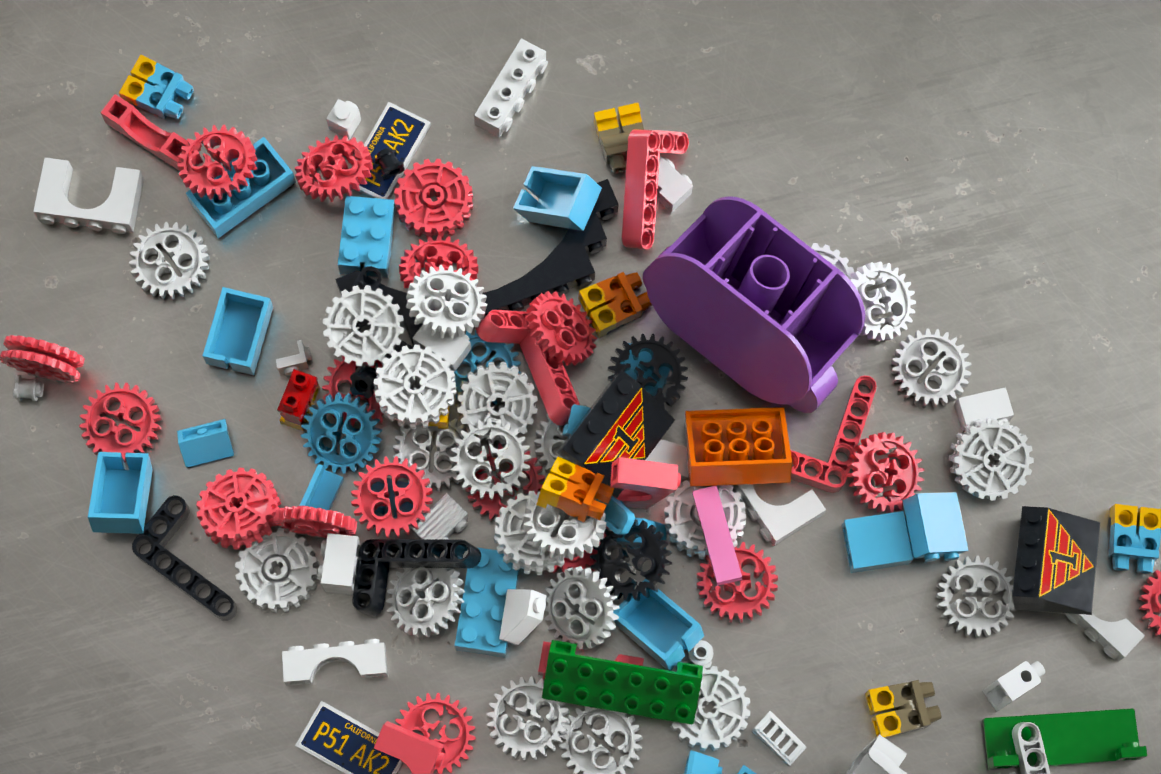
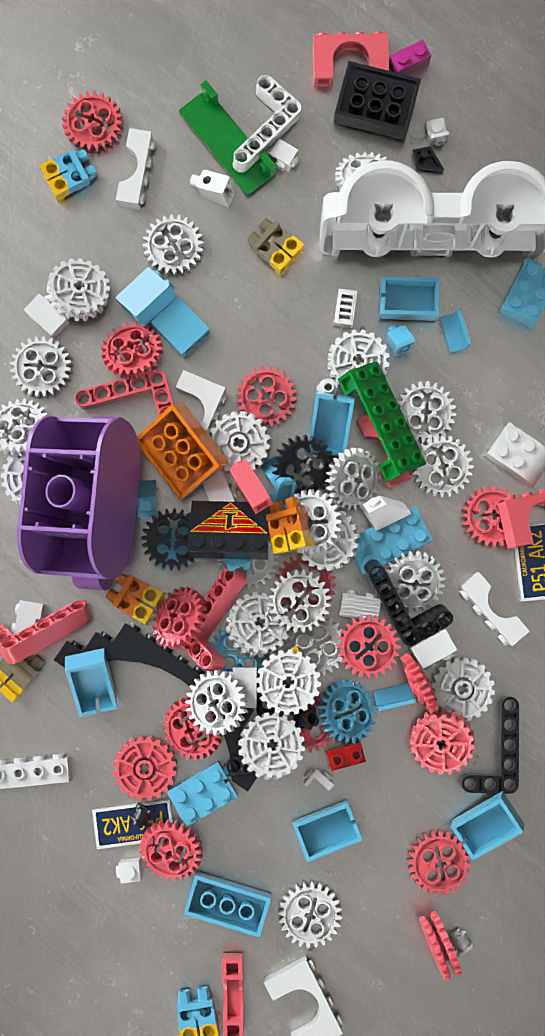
camera: 120 degrees left, 10 degrees up
coral gear [177,125,257,200] -> none
medium azure panel [177,419,234,467] -> none
bright pink tile [692,486,742,586] -> none
black slope [1012,506,1100,615] -> none
none -> medium azure slope [137,480,159,519]

